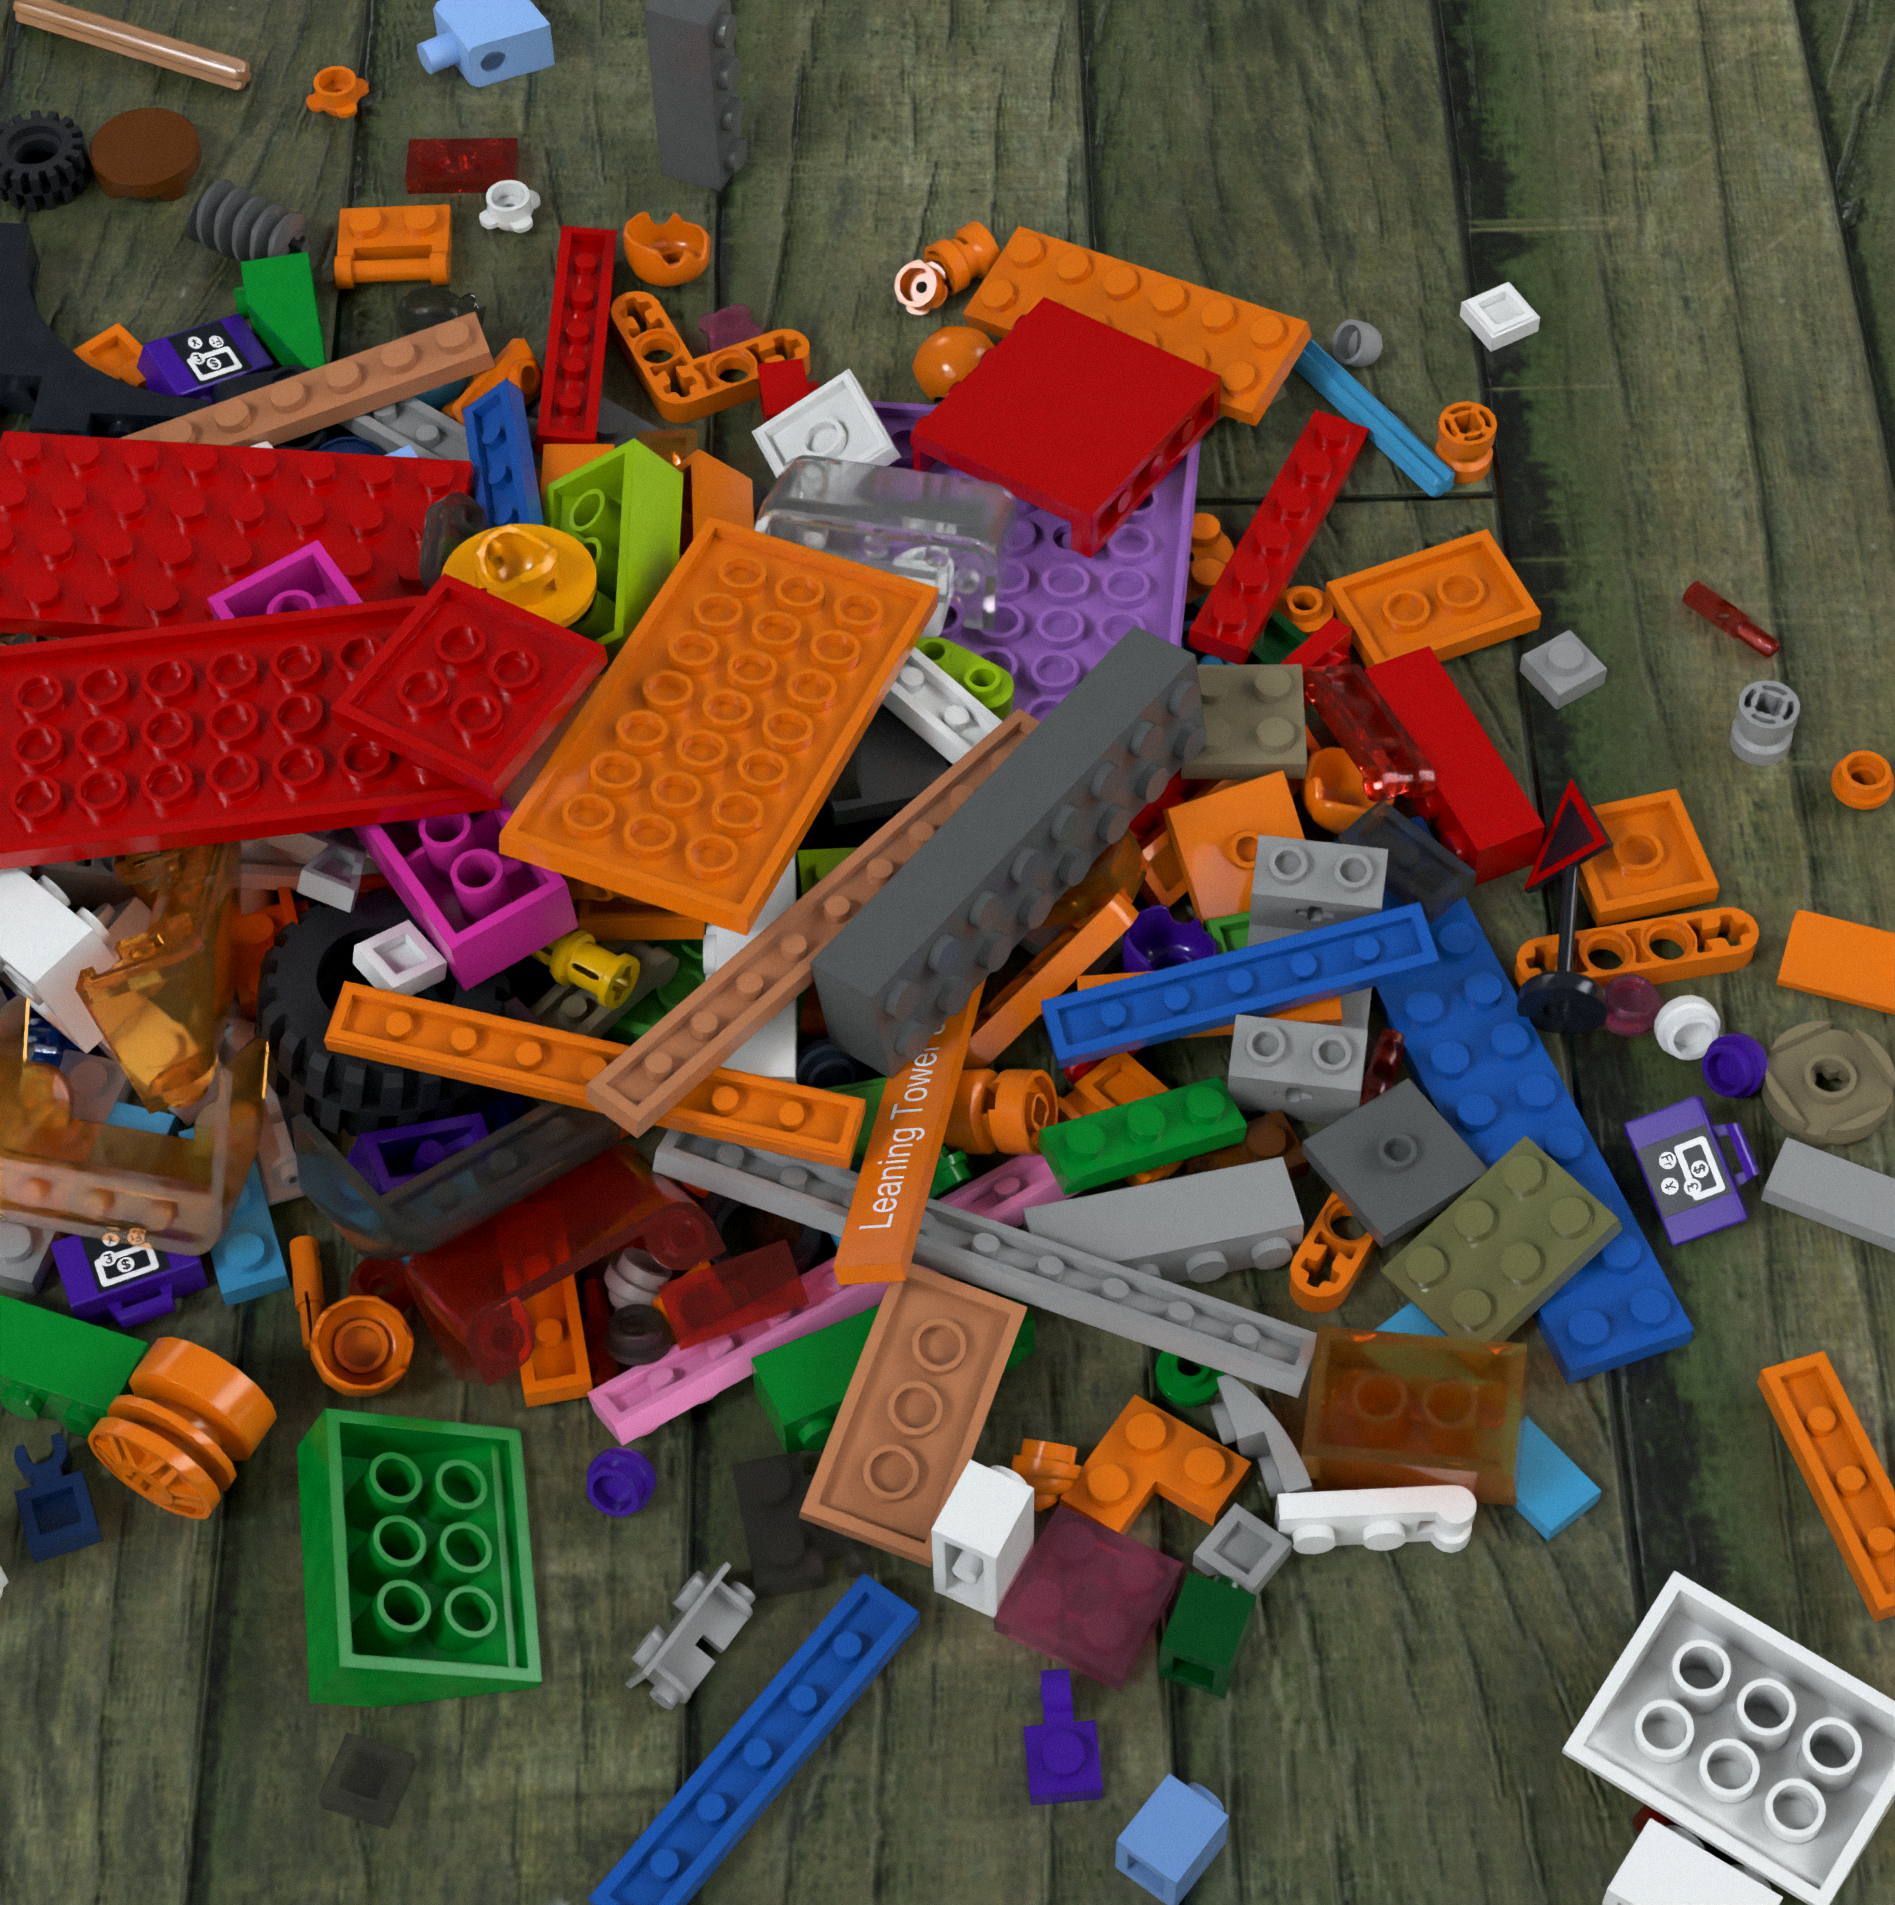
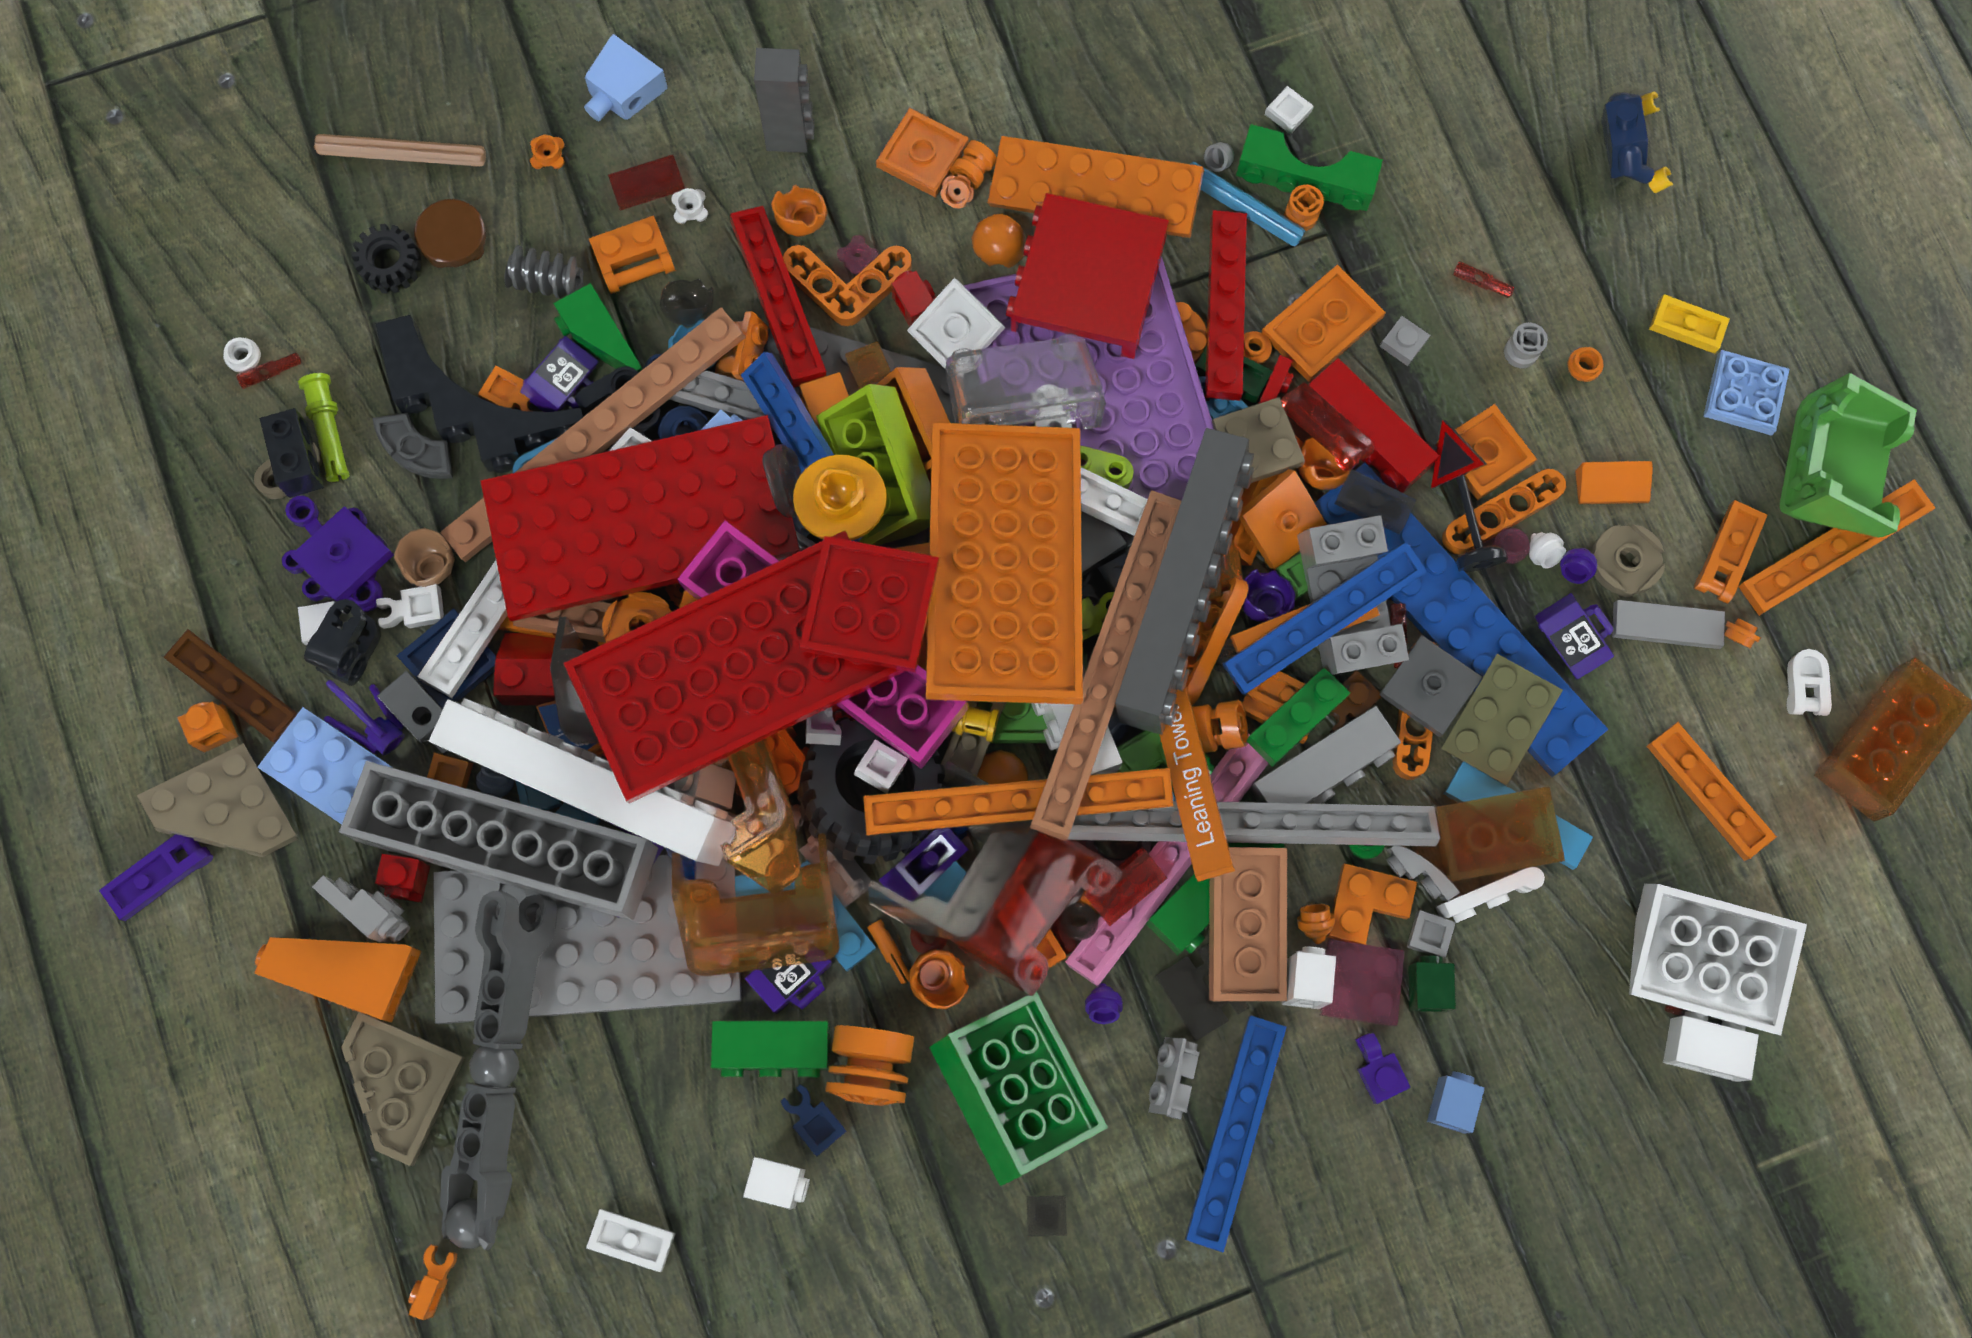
camera: 25 degrees left, 20 degrees up
none -> orange plate [876,108,969,198]
none -> green arch [1236,124,1383,211]

